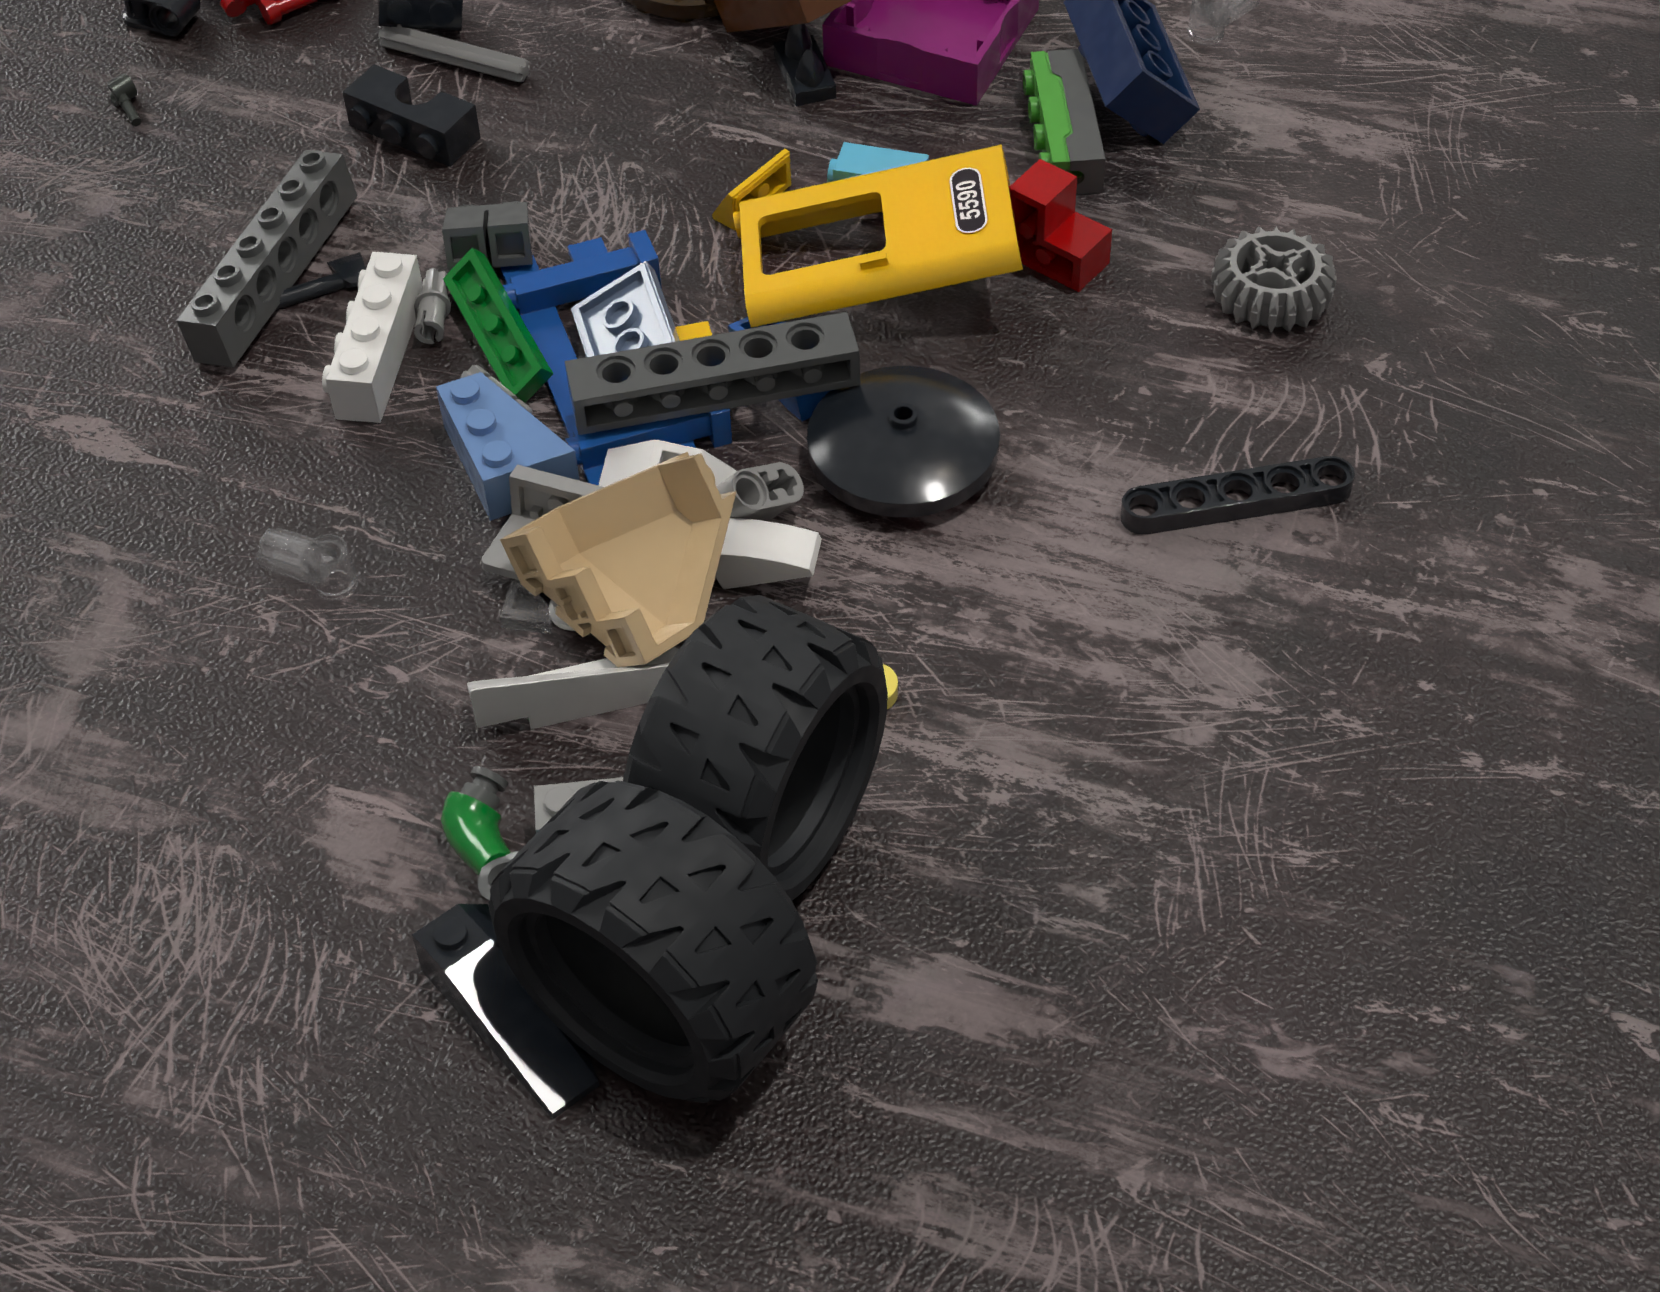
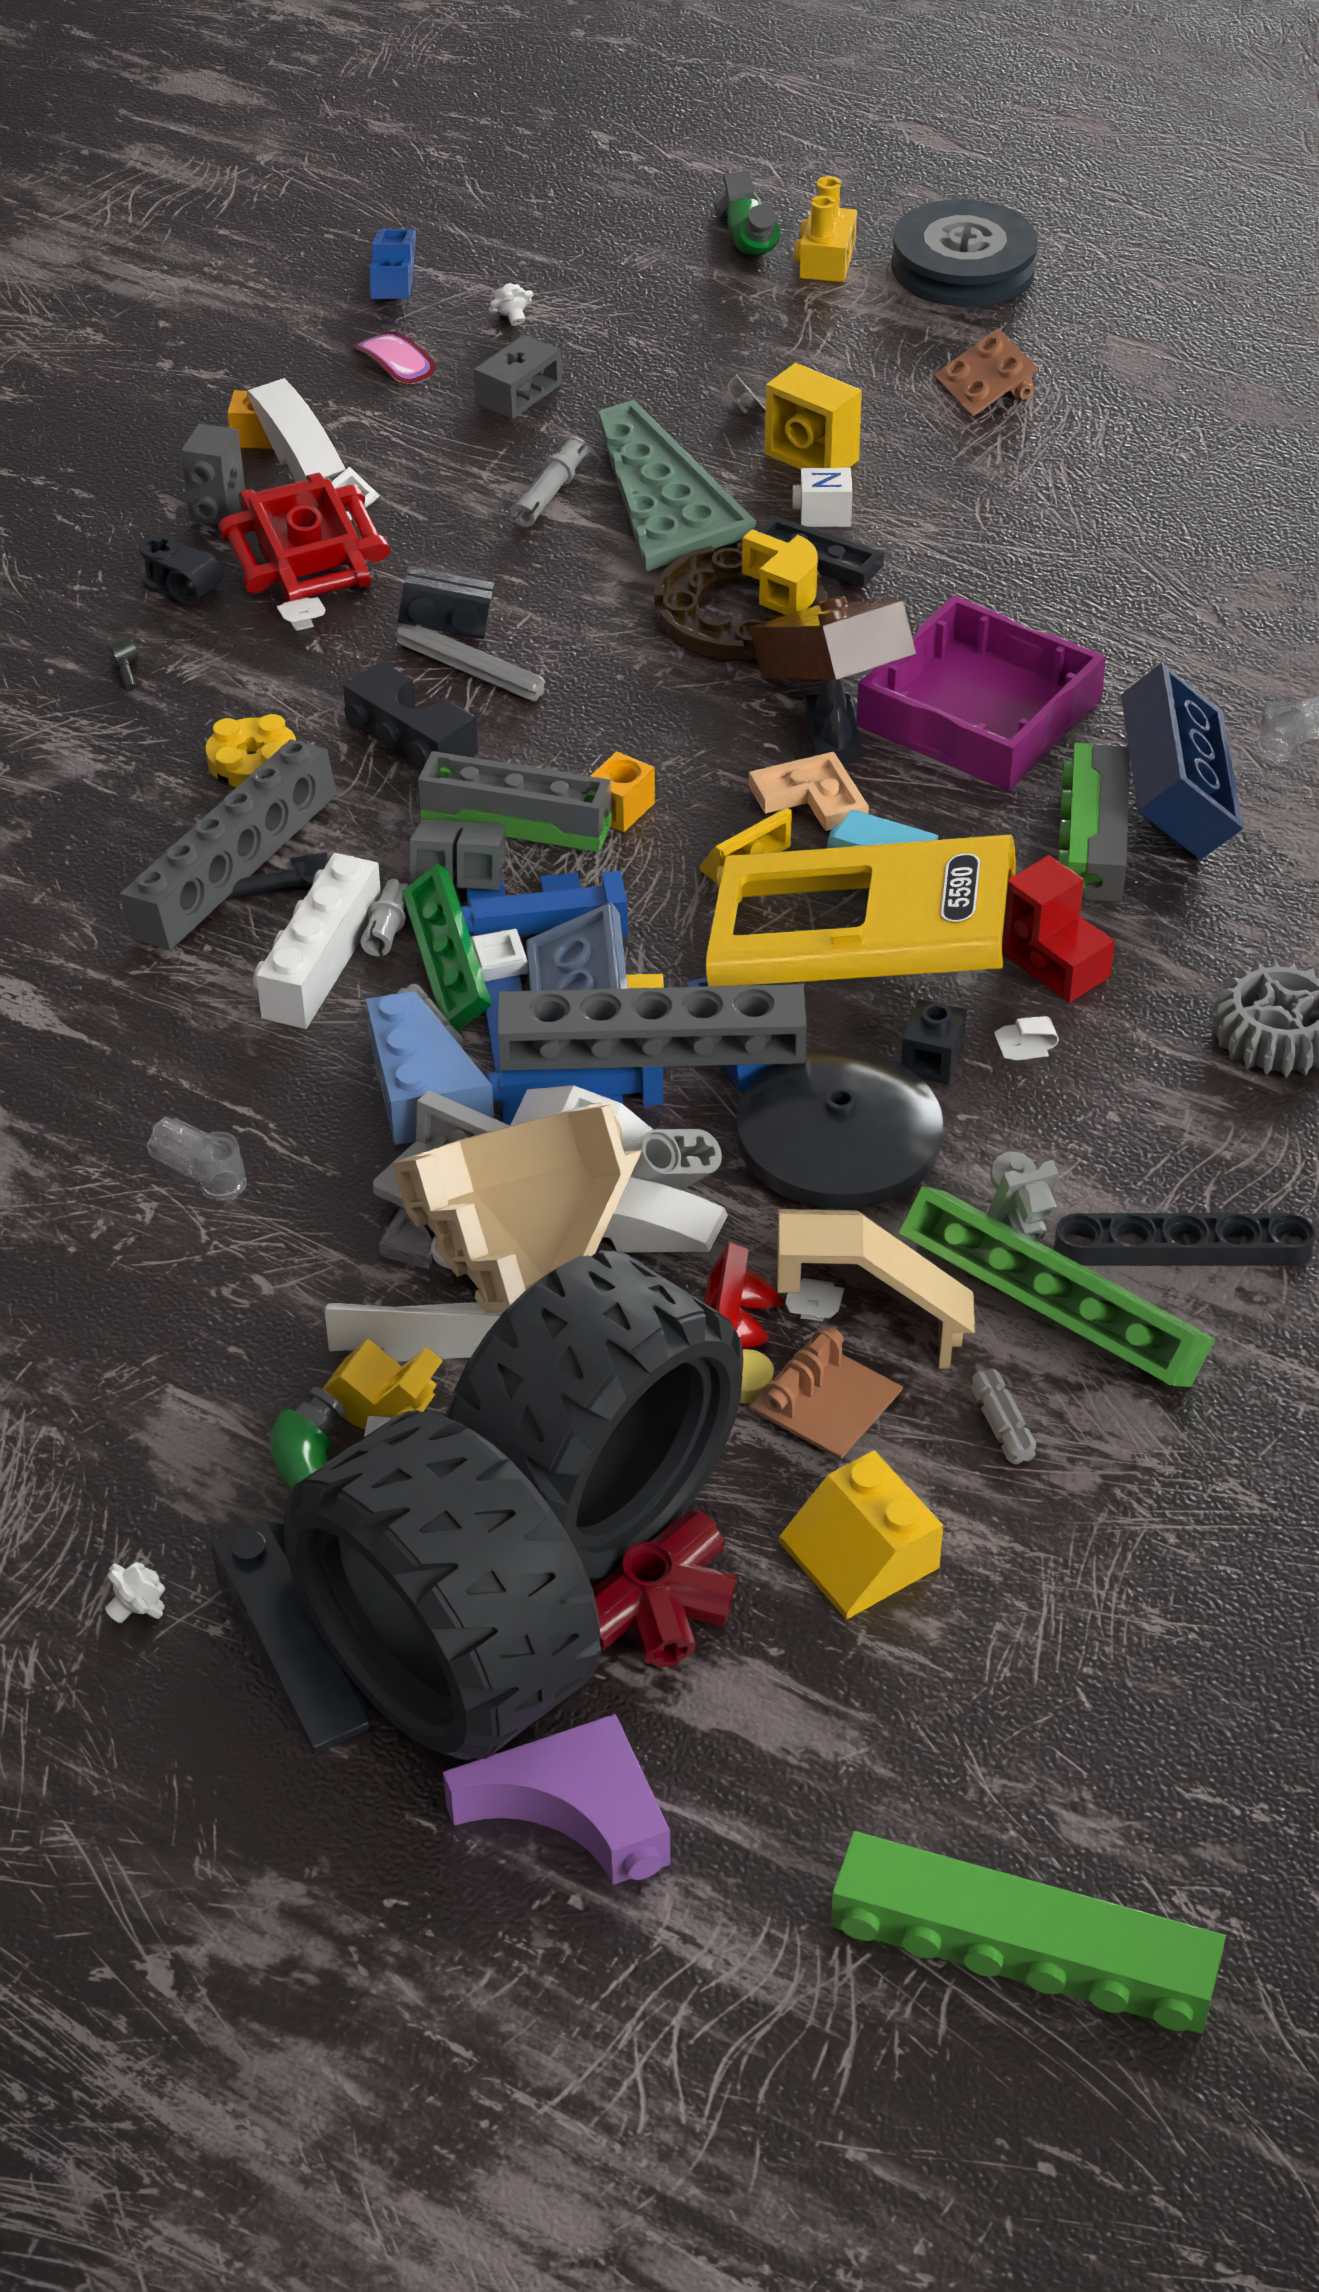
camera: 10 degrees right, 5 degrees down
none -> white plant [105,1562,165,1623]
none -> yellow plate [206,714,296,787]
none -> white piece [277,597,326,631]
none -> yellow brick [323,1338,443,1429]
none -> dark grey piece [418,751,612,852]
none -> medium lavender arch [443,1714,671,1885]
none -> white tile [470,929,528,982]
none -> light orange brick [590,751,655,833]
none -> dark red piece [593,1510,738,1668]
none -> red tile [704,1242,785,1348]
none -> light nougat plate [748,752,869,831]
none -> nougat hinge [749,1327,903,1460]
none -> tan panel [777,1209,975,1369]
none -> yellow slope [779,1450,943,1620]
none -> white piece [785,1278,844,1322]
none -> bright green brick [831,1831,1226,2034]
none -> bright green brick [898,1186,1216,1387]
none -> black brick [901,999,967,1085]
none -> light grey axle [971,1368,1036,1465]
none -> light grey hips [987,1152,1059,1241]
none -> white piece [994,1016,1059,1061]

